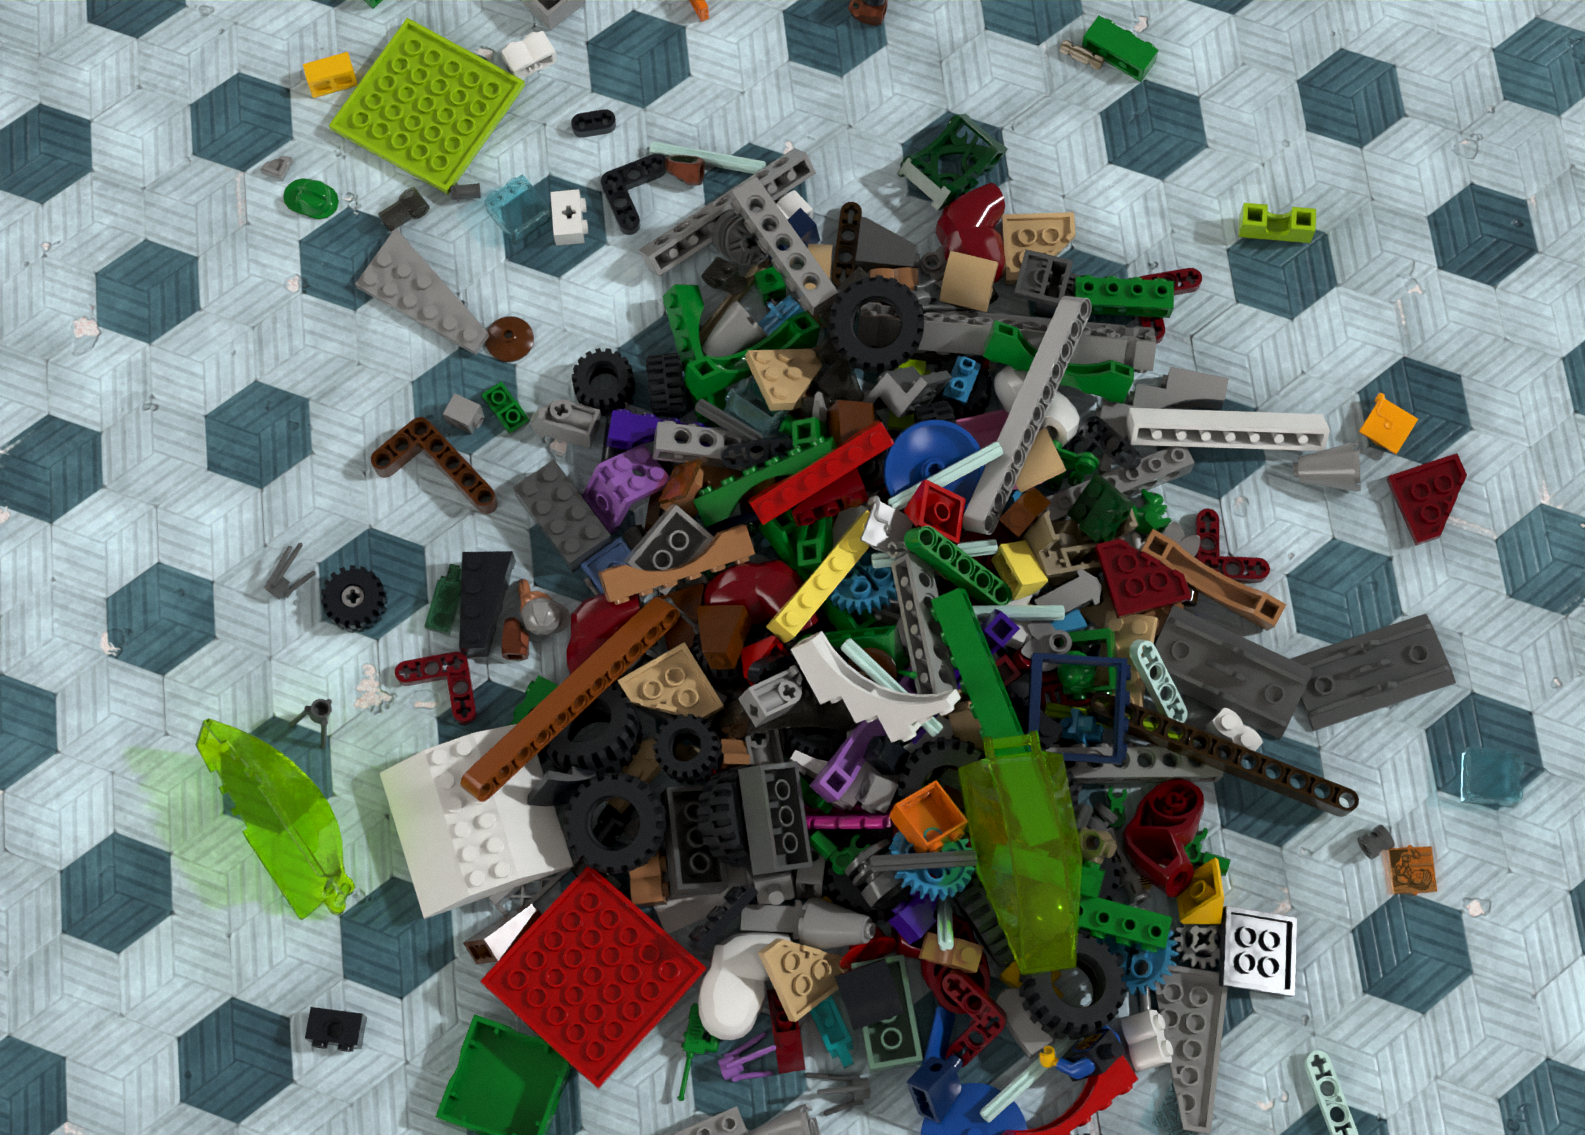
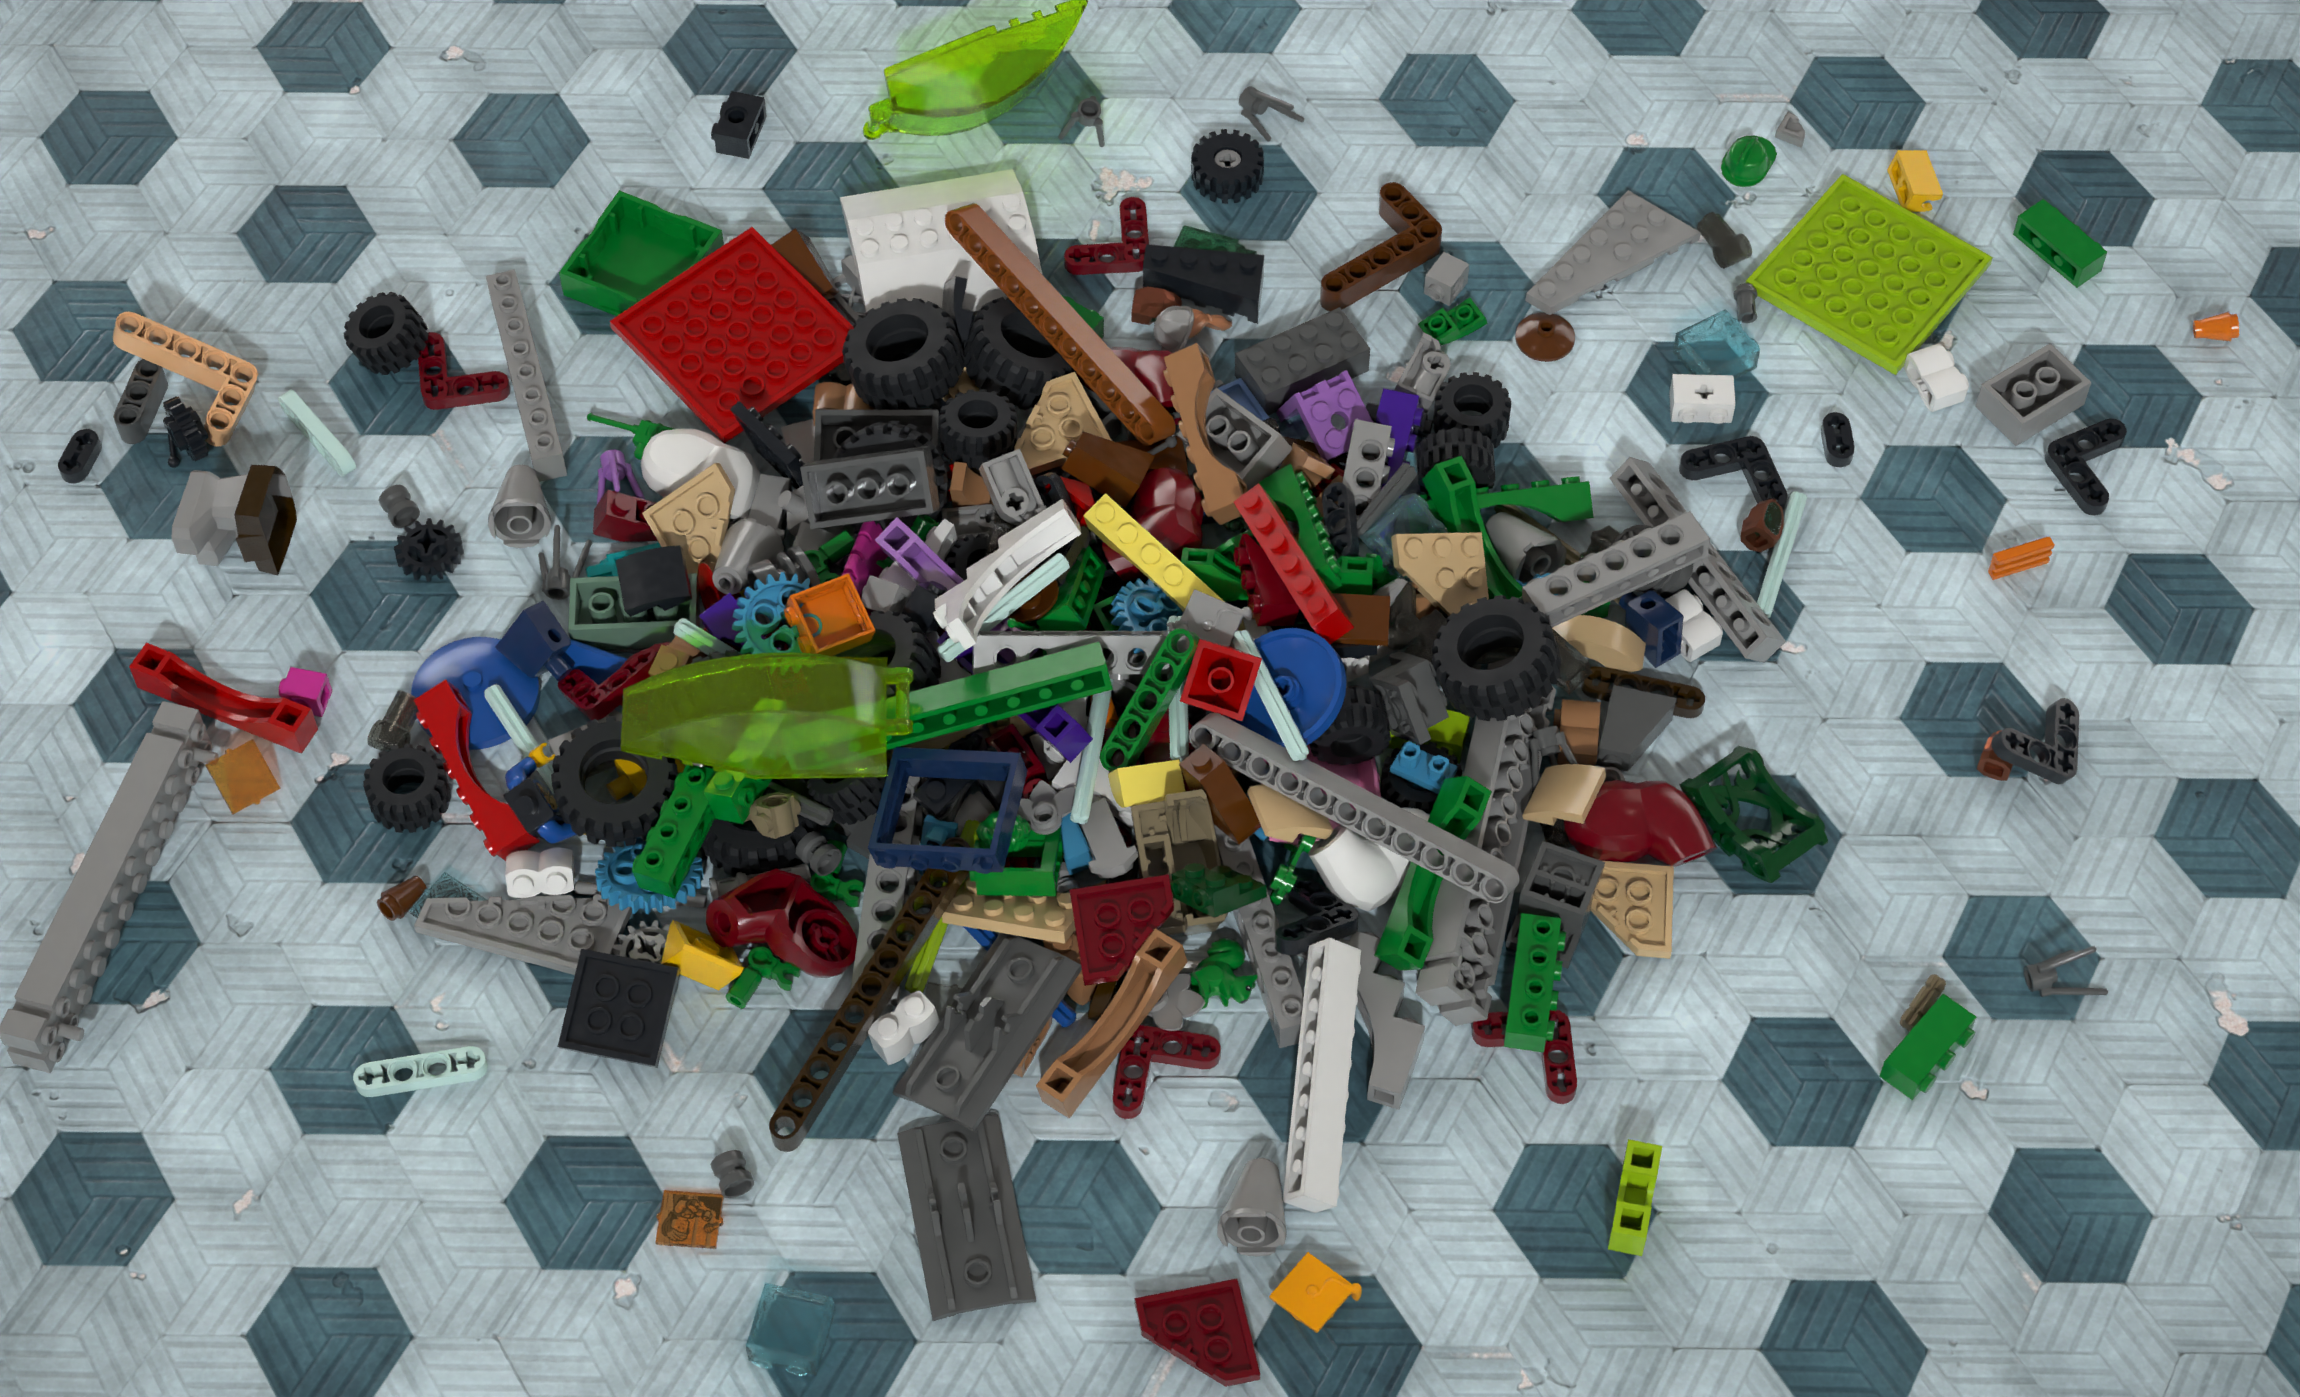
camera: 95 degrees right, 15 degrees down
clear orange piece [658,459,703,504] -> none
dark grey axle [870,850,977,872] -> none
light aqua beam [1130,639,1187,723] -> none

